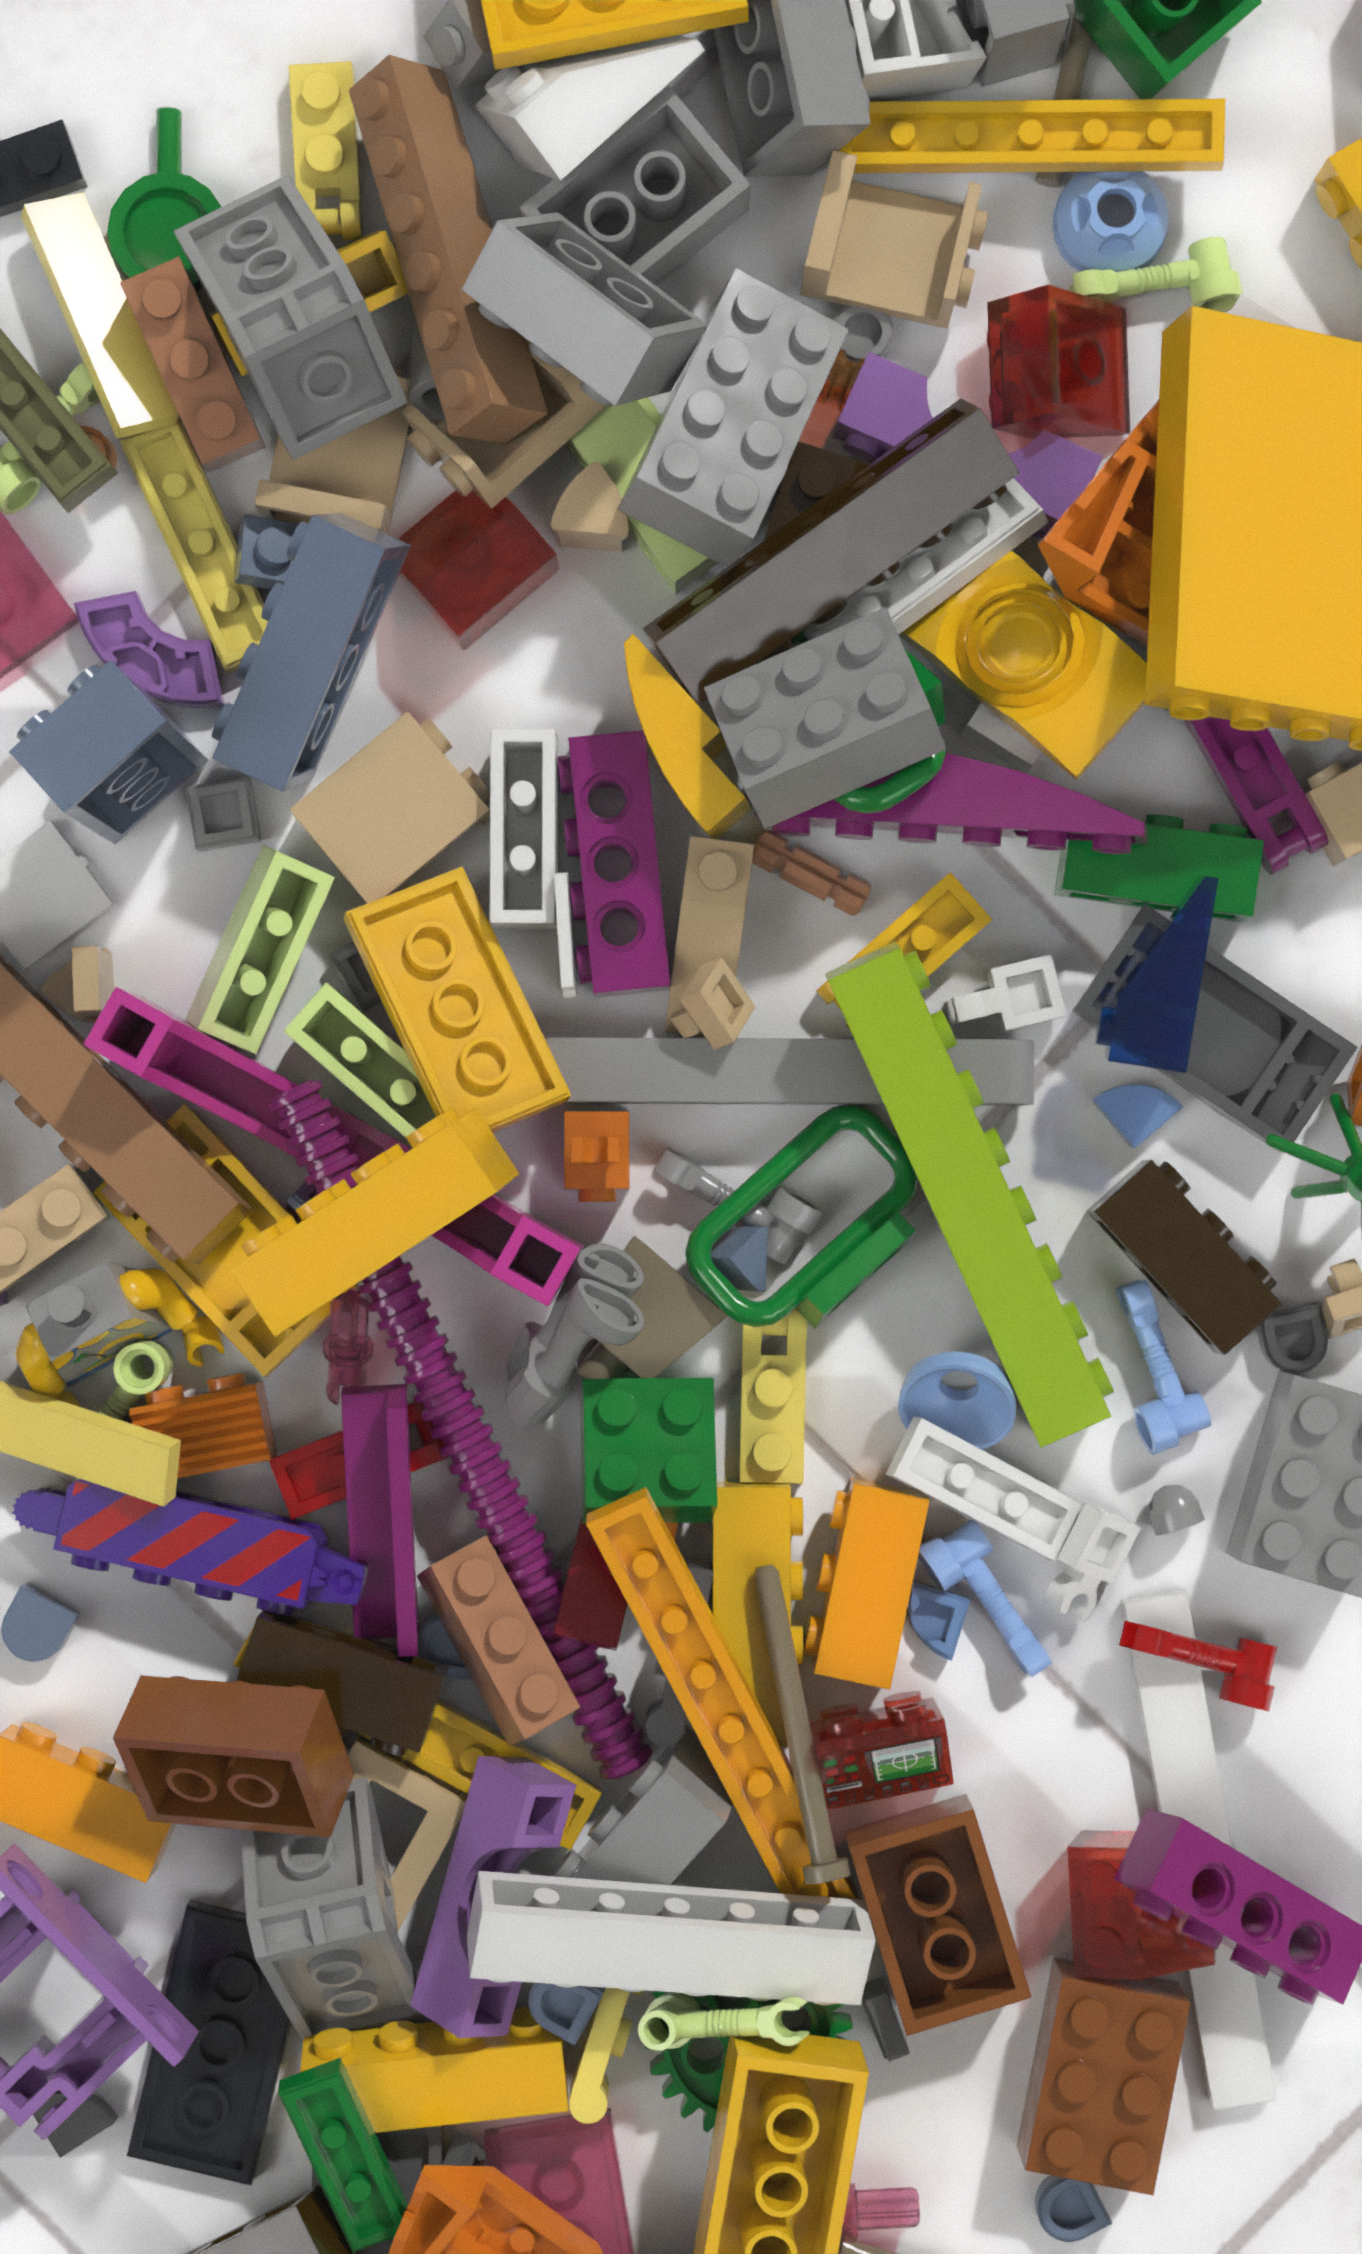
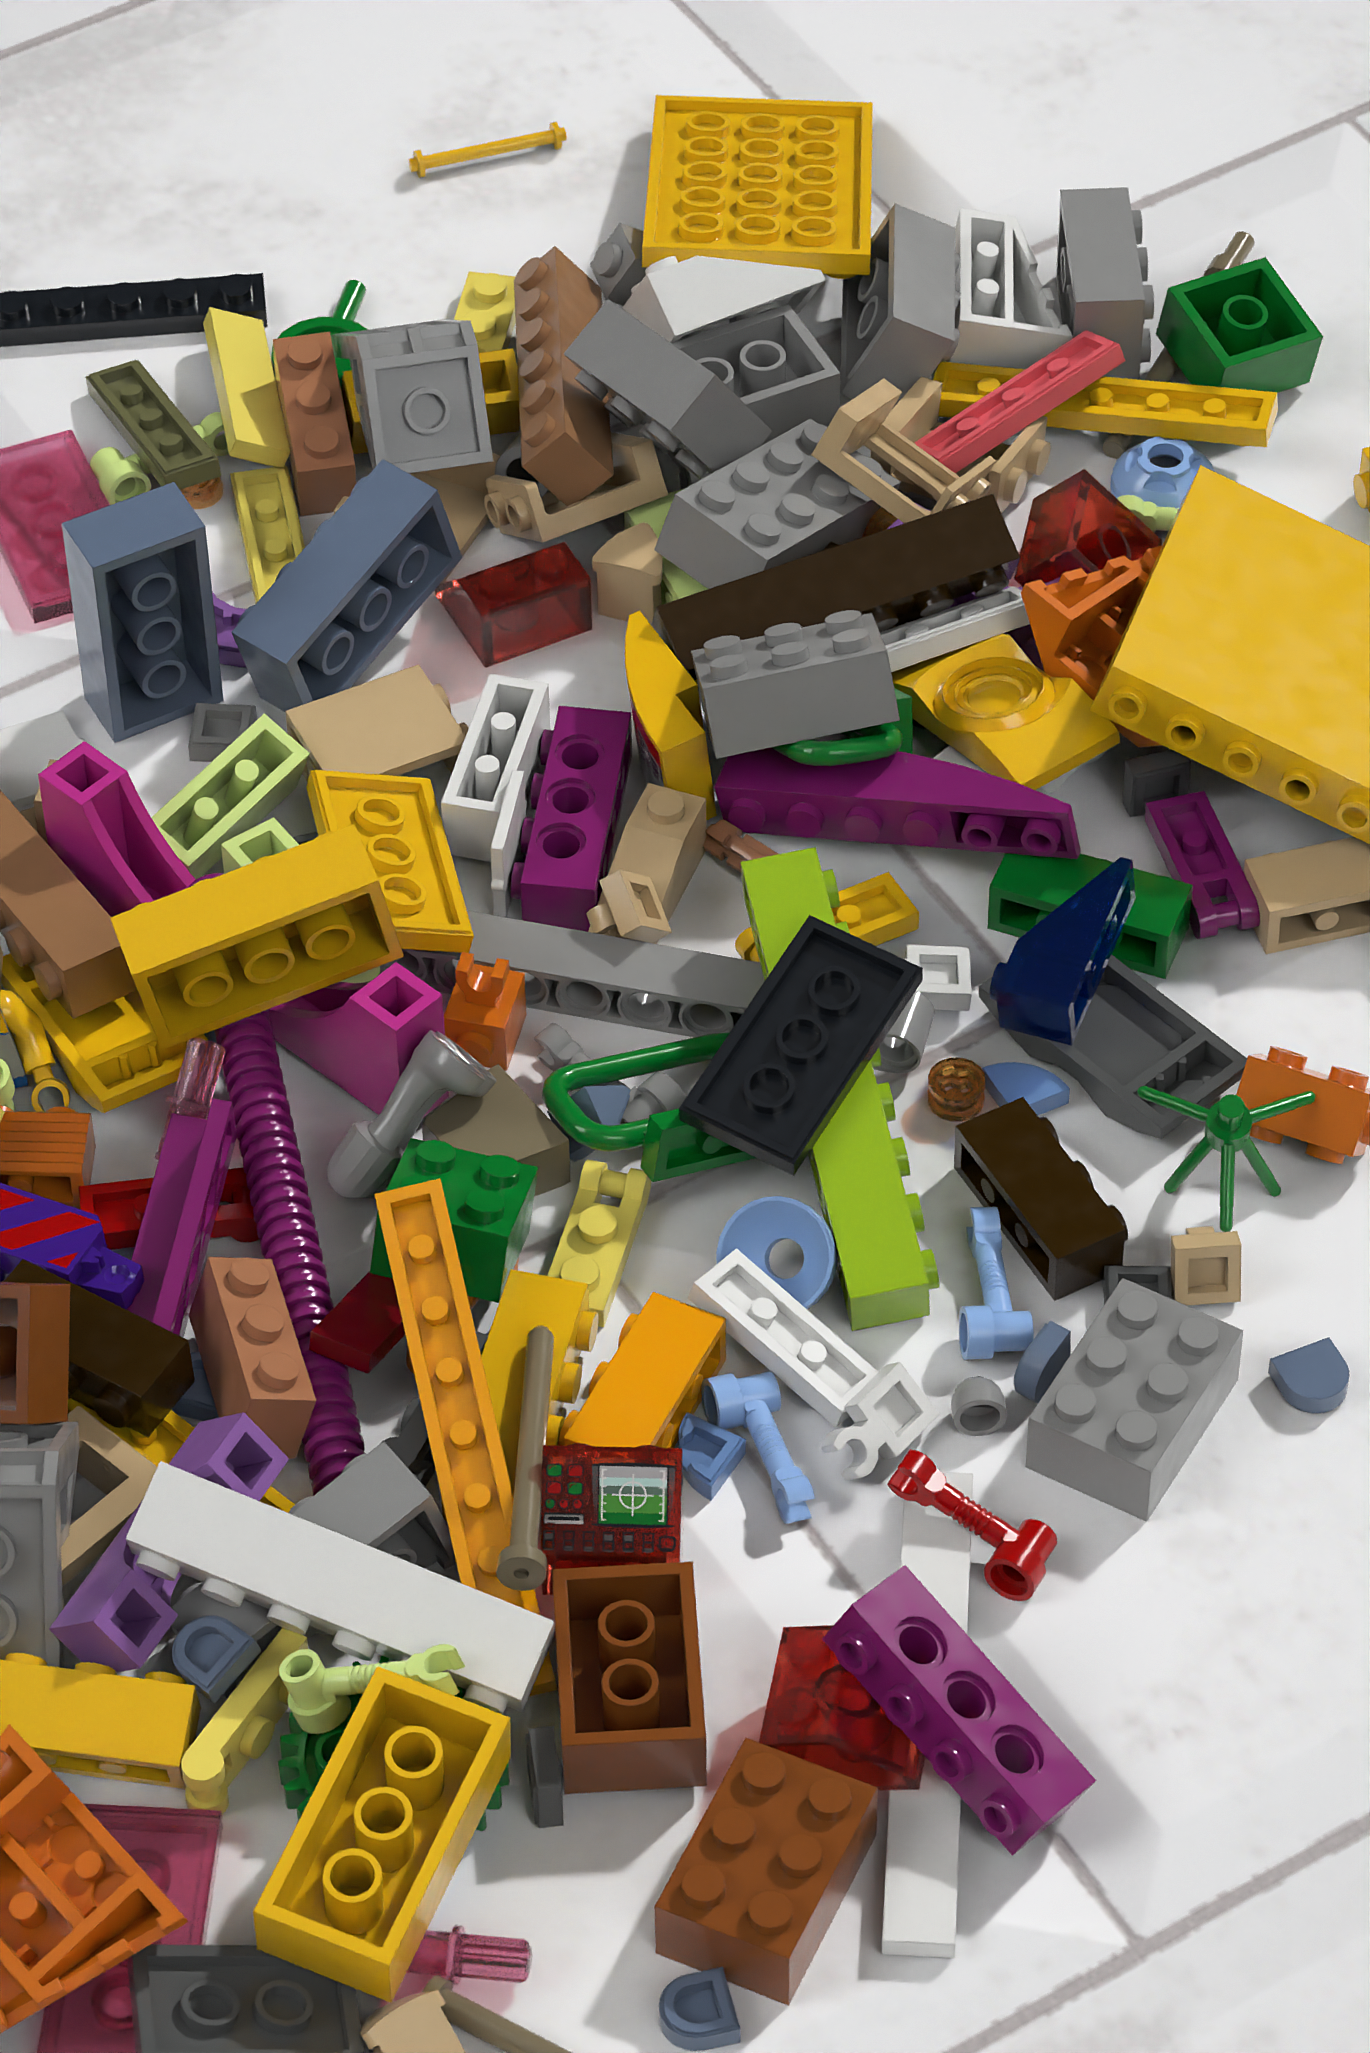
camera: 15 degrees right, 40 degrees down
none -> black tile [679,915,923,1176]
none -> tan panel [811,378,996,523]
none -> coral tile [914,330,1125,474]
none -> clear orange bush [927,1057,986,1122]
none -> sand blue tile [1013,1320,1071,1403]

